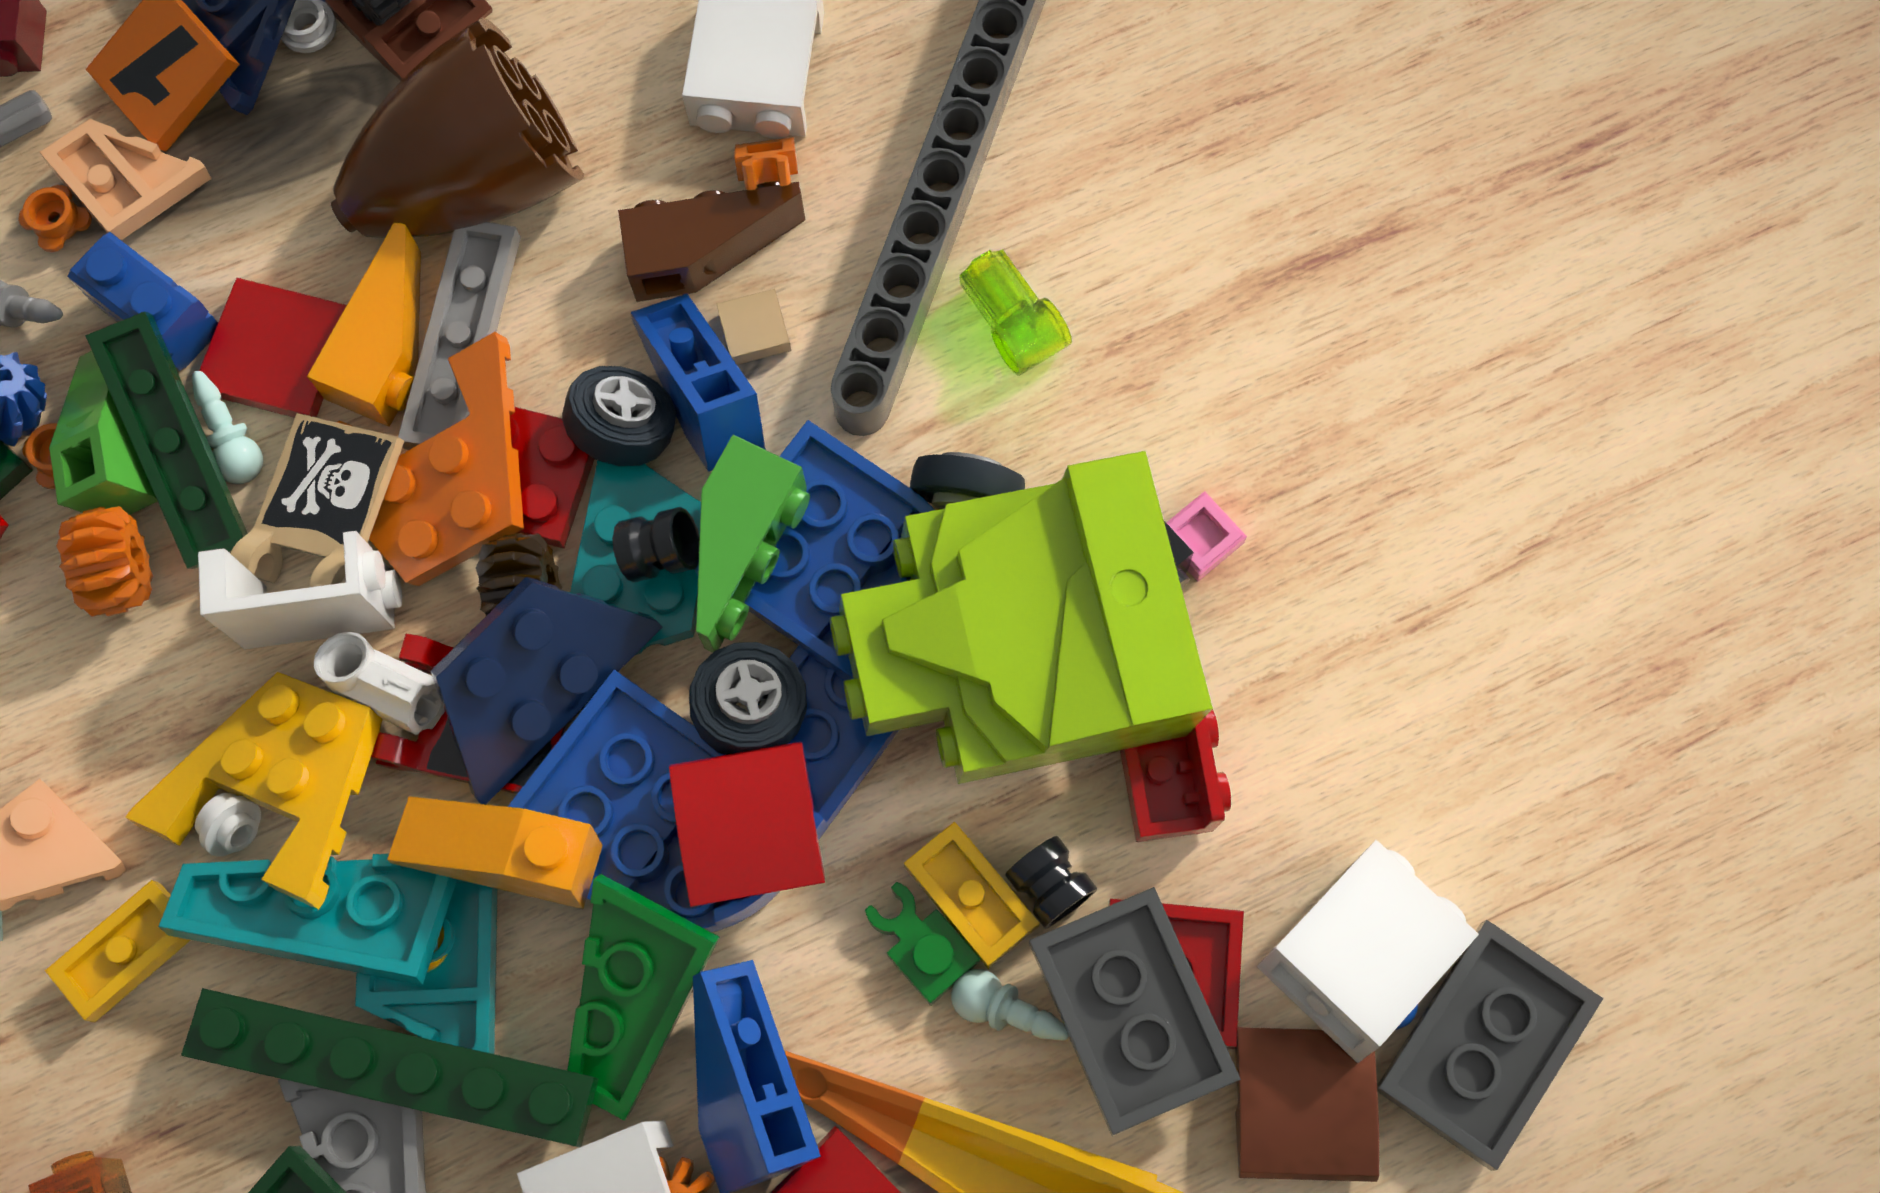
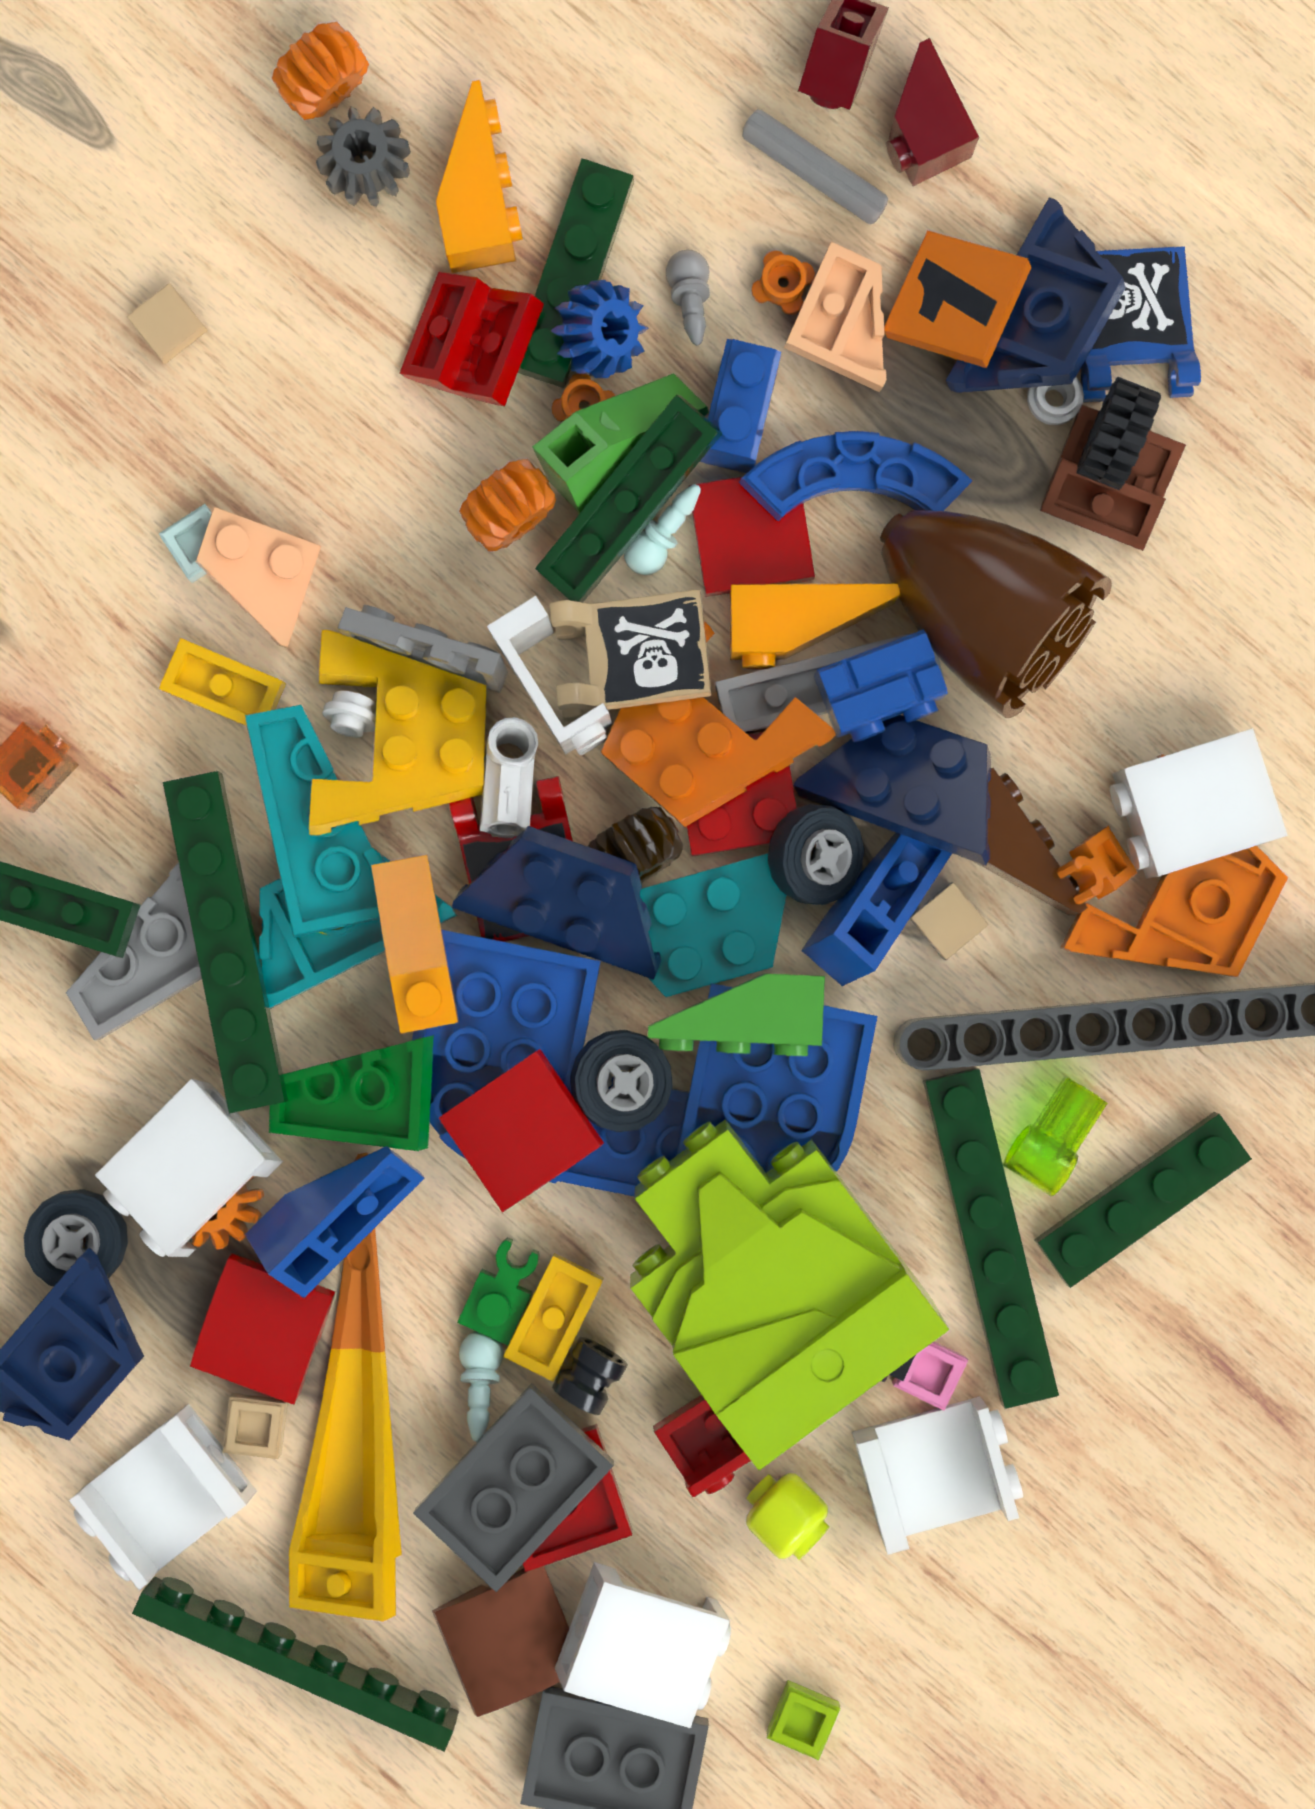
camera: 70 degrees right, 15 degrees up
black wheel [612,507,700,583] -> none
black wheel [910,452,1025,509] -> none
none -> light grey wing [338,605,508,693]
none -> blue tile [739,431,973,521]
none -> neon yellow head [746,1473,830,1560]
none -> lime tile [766,1680,841,1760]
none -> dark blue wing [793,715,991,866]
none -> blue brick [814,630,948,743]
none -> white panel [852,1396,1023,1555]
none -> dark green plate [923,1068,1059,1409]
none -> dark green plate [1034,1112,1252,1288]
none -> orange wing [1060,754,1288,977]

